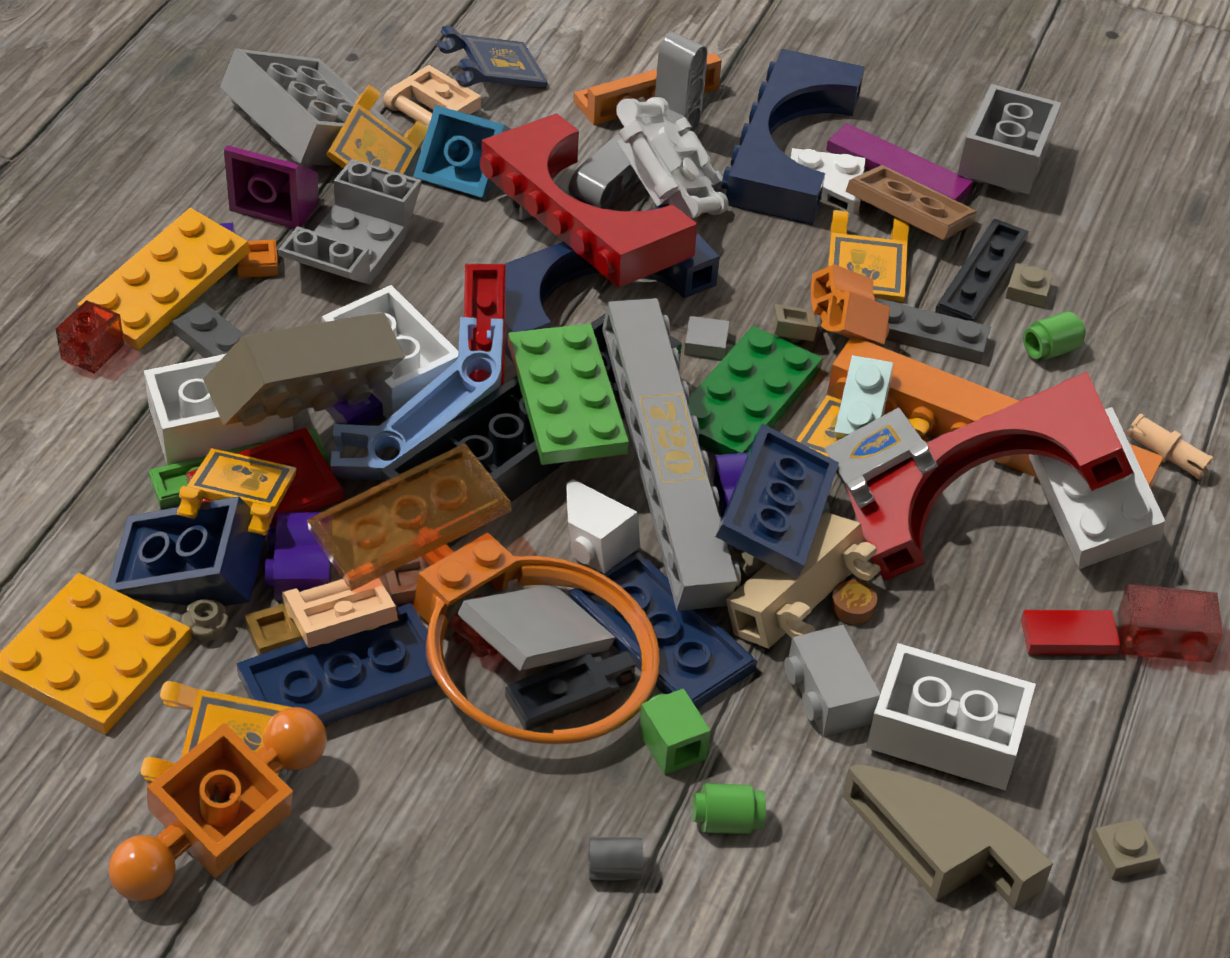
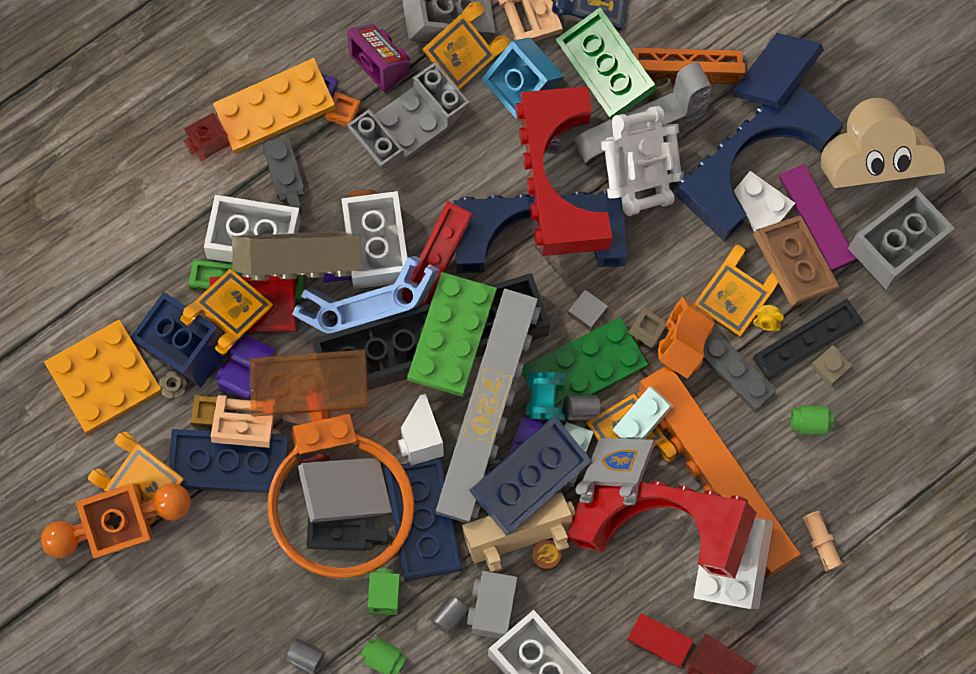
camera: 30 degrees right, 25 degrees up
none -> flat silver piece [430,595,469,635]
none -> teal piece [526,372,567,420]
none -> plate [555,7,658,120]
none -> flat silver piece [563,395,600,420]
none -> dark blue tile [733,33,824,109]
none -> yellow plate [753,305,784,331]
none -> tan brick [821,98,945,188]

